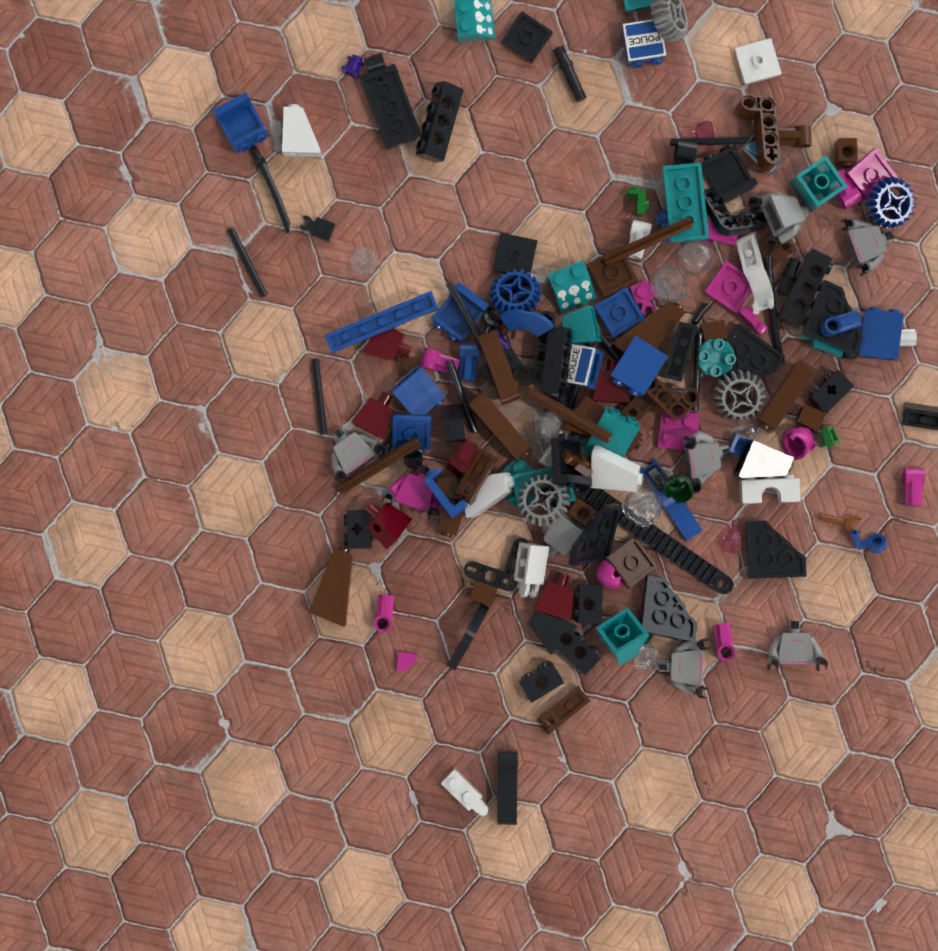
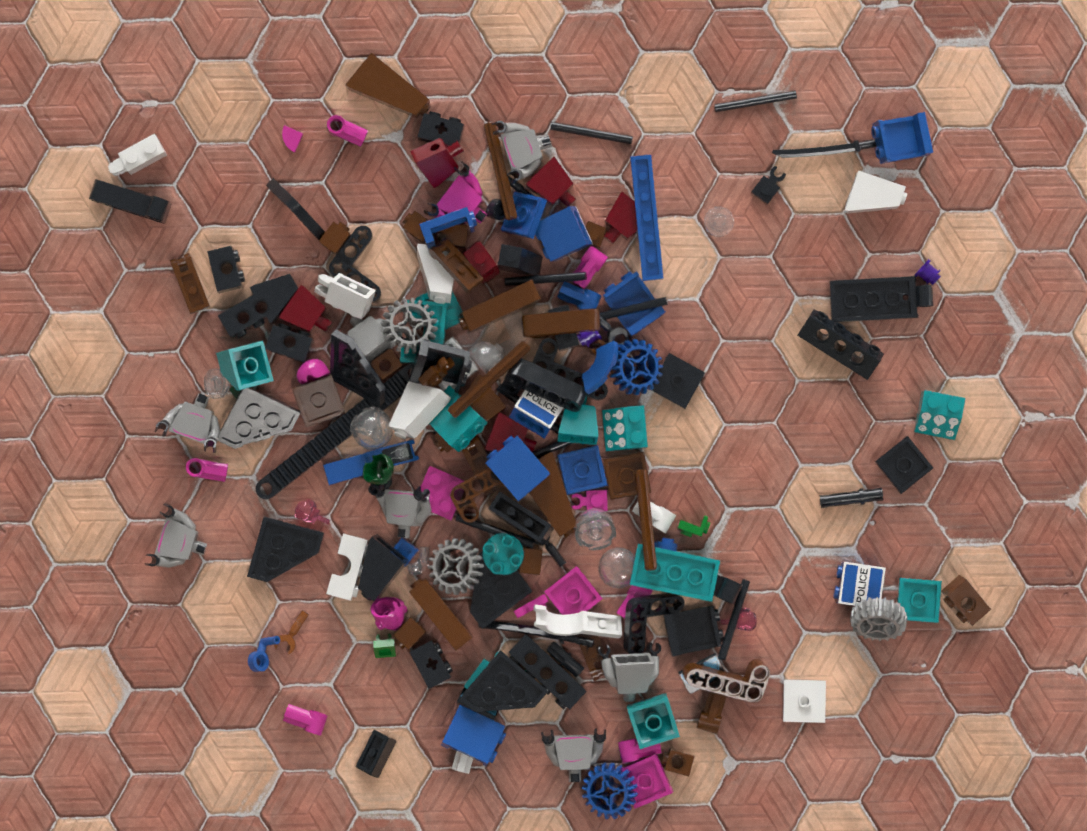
camera: 105 degrees right, 0 degrees up
blue piece [820,310,862,337] -> none

